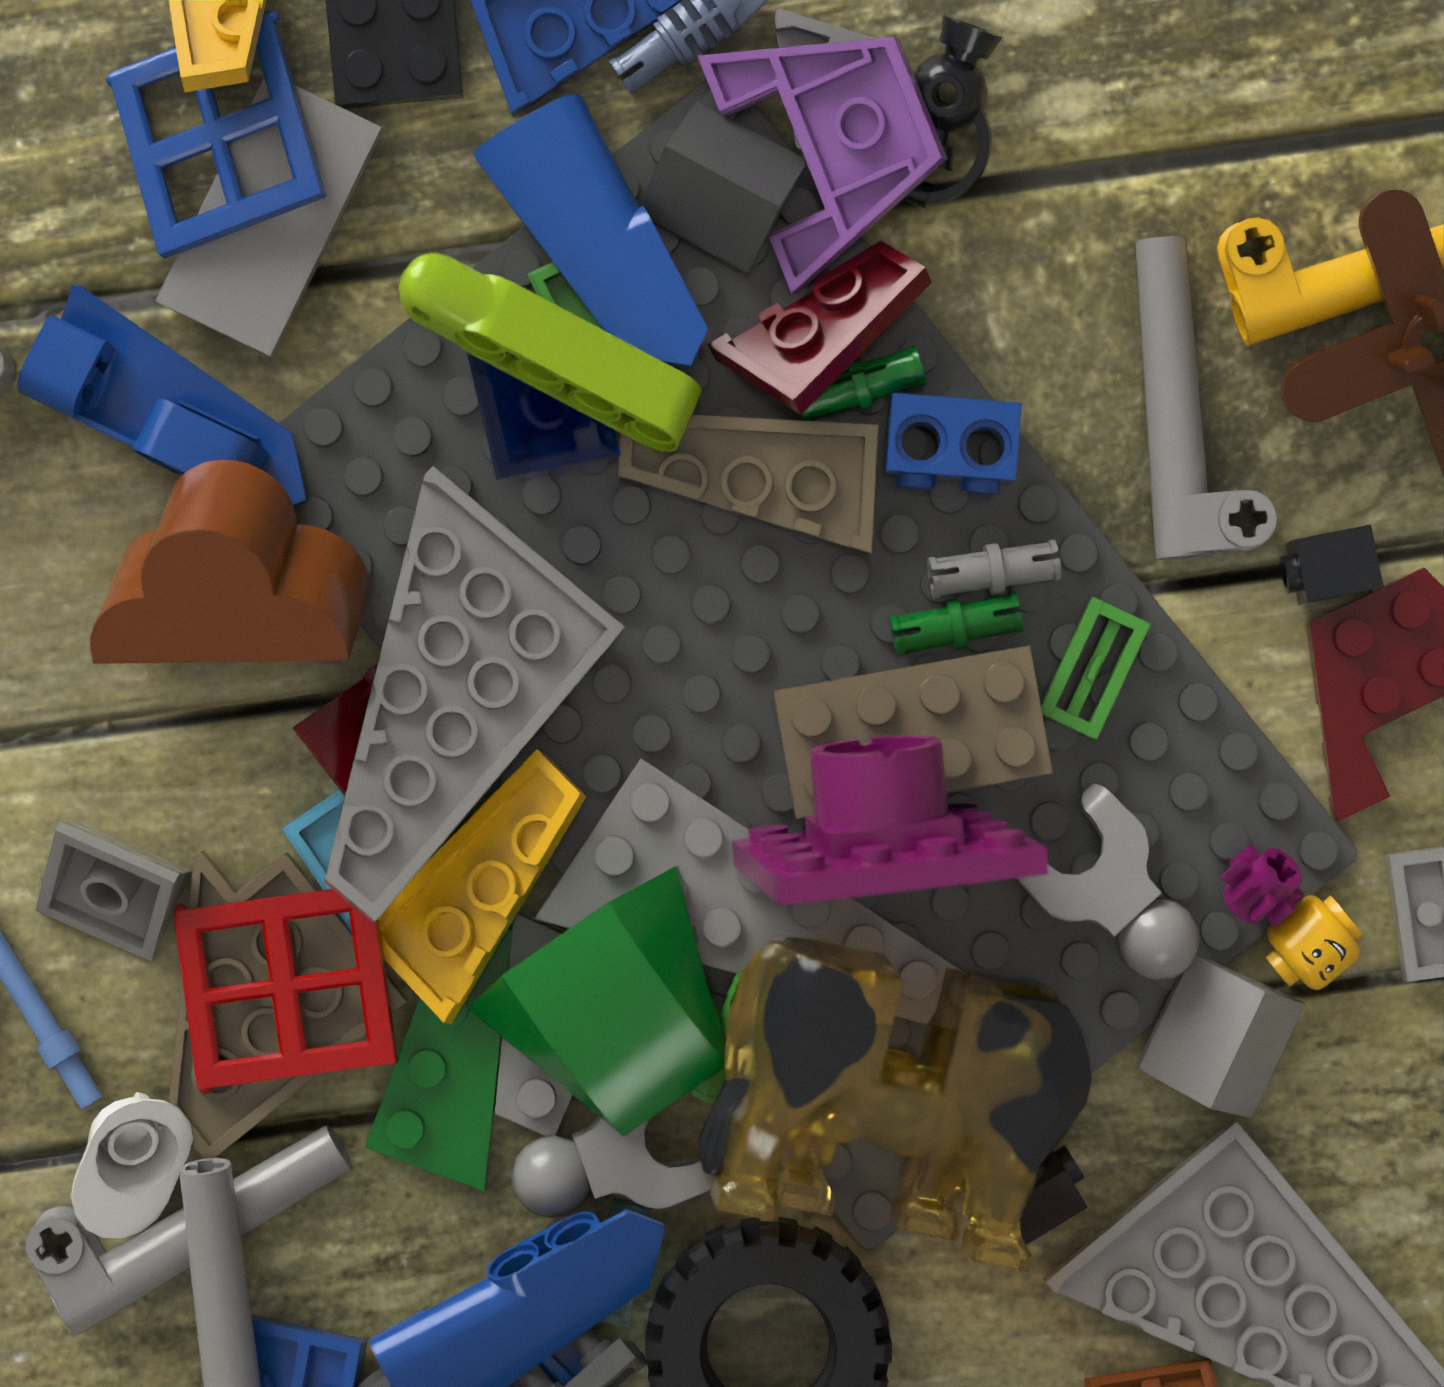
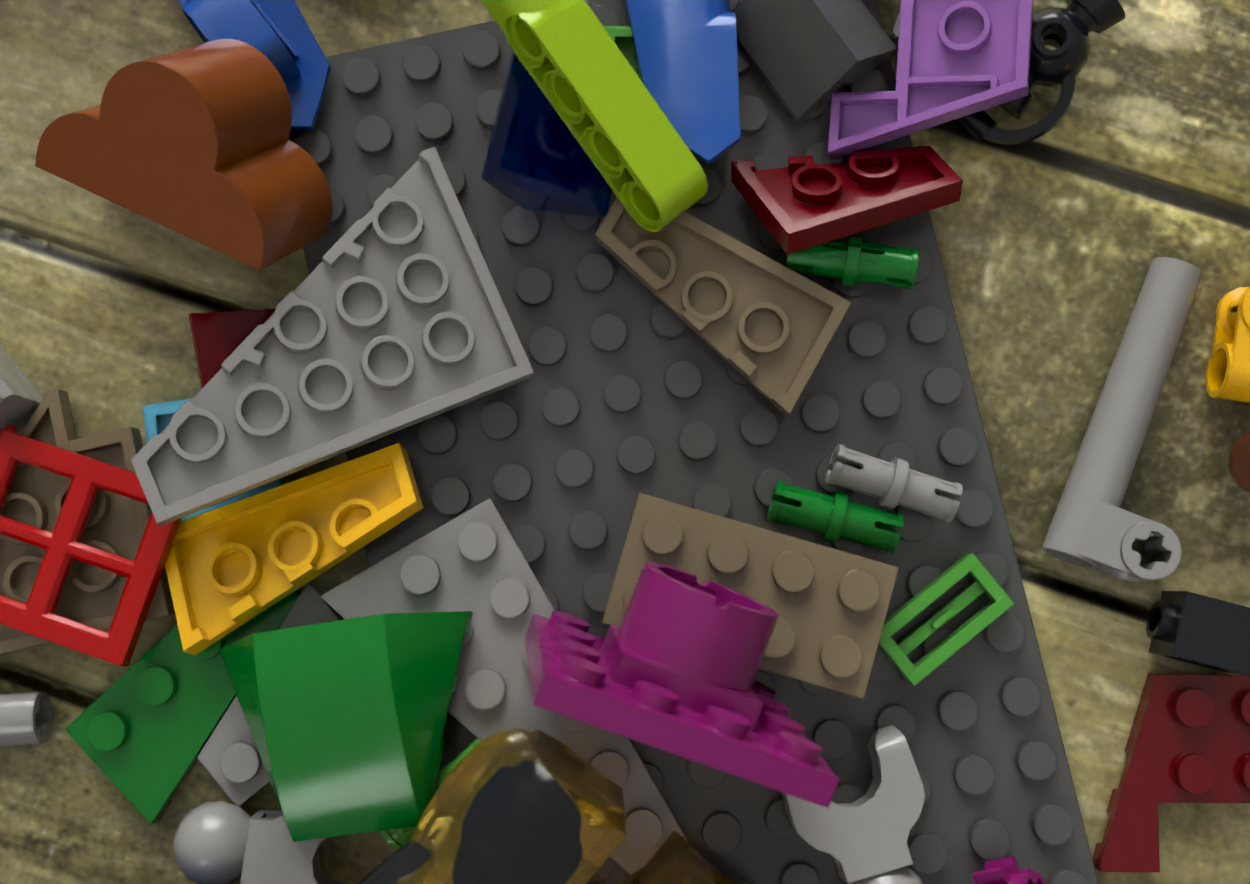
camera: 25 degrees right, 5 degrees down
blue brick [884,393,1022,495] -> none

